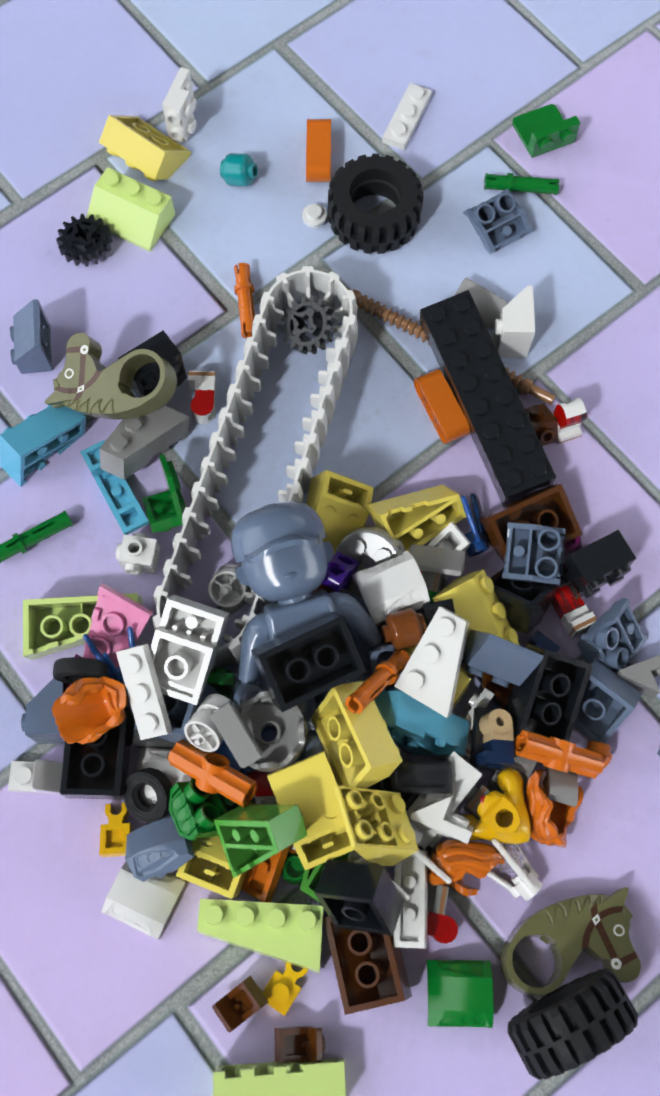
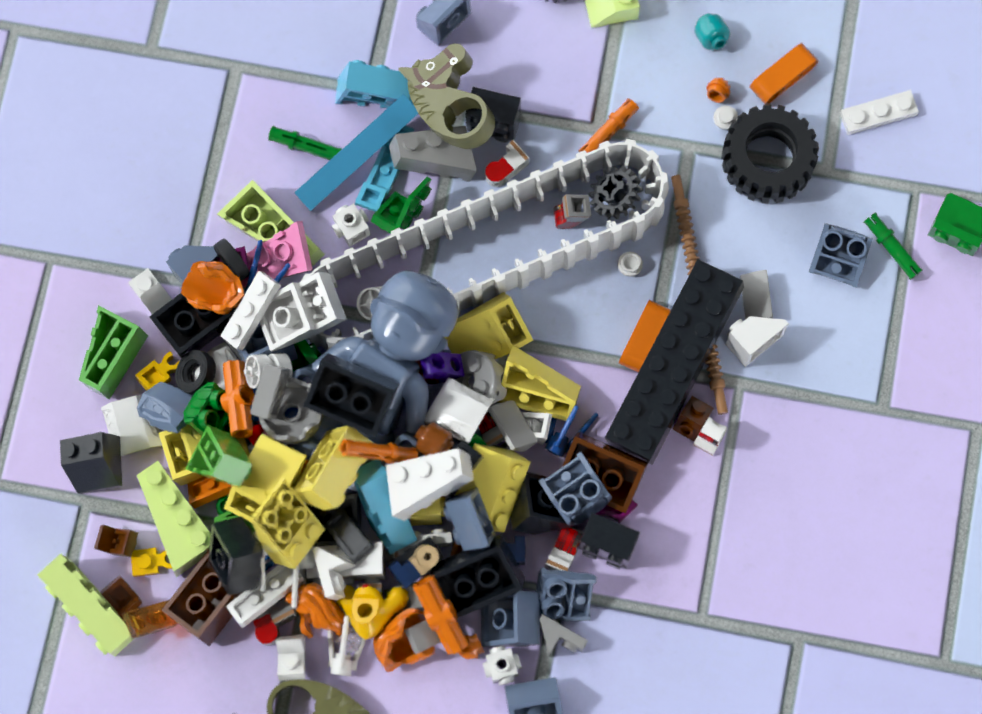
camera: 55 degrees right, 5 degrees up
green slope [426,960,494,1028] -> none
none -> black slope [60,432,122,494]
none -> bright green wedge [79,305,148,400]
none -> clear orange plate [123,600,178,639]
none -> white slope [276,634,306,681]
none -> dark azure tile [294,94,418,211]
none -> white brick [482,646,522,686]
none -> light grey leg [553,194,591,229]
none -> white plate [618,252,643,277]
none -> orange plate [707,77,731,103]

